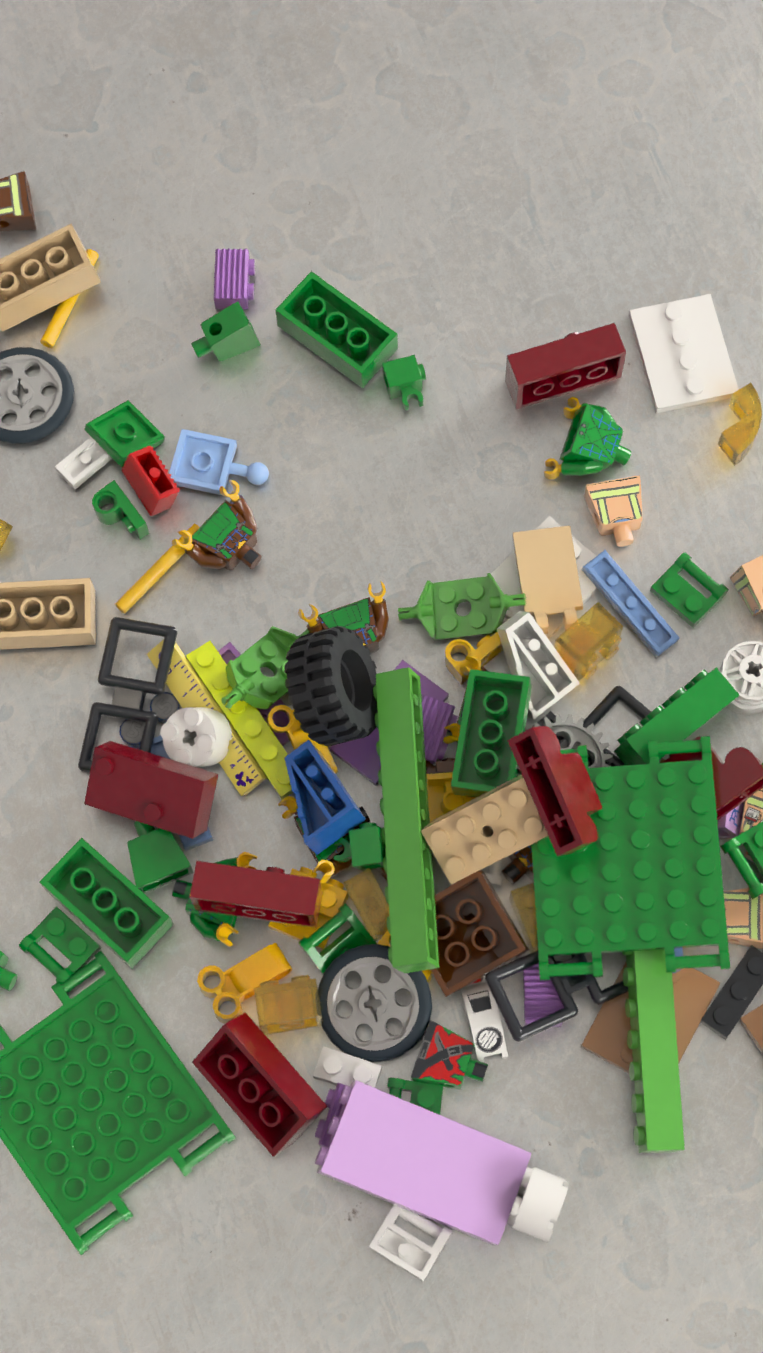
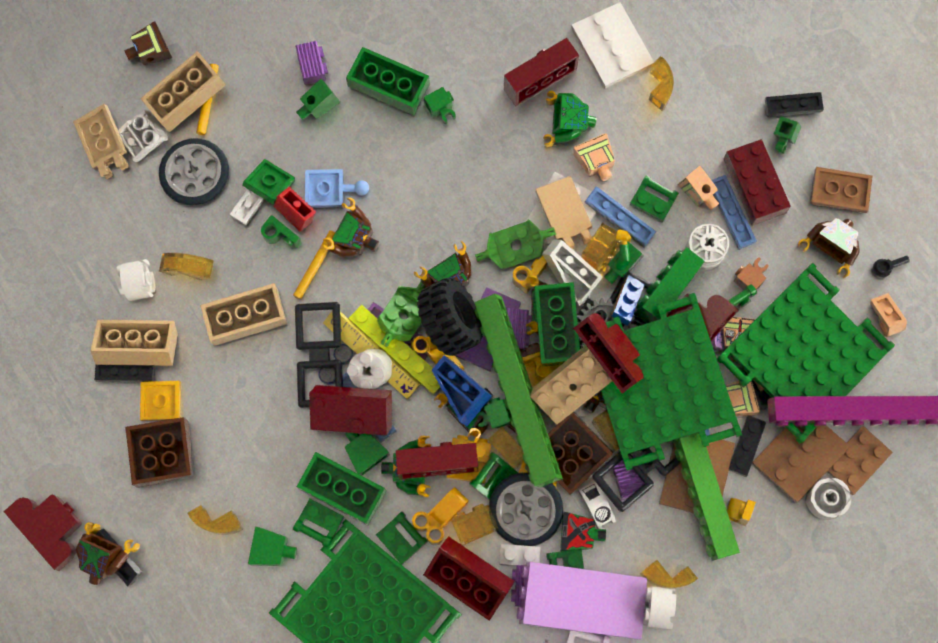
camera: 15 degrees left, 5 degrees up
none -> green plate [376,511,428,565]
none -> green torso [604,230,644,284]
none -> plate [611,275,645,326]
none -> clear yellow brick [640,560,698,589]
none -> yellow plate [726,498,756,526]

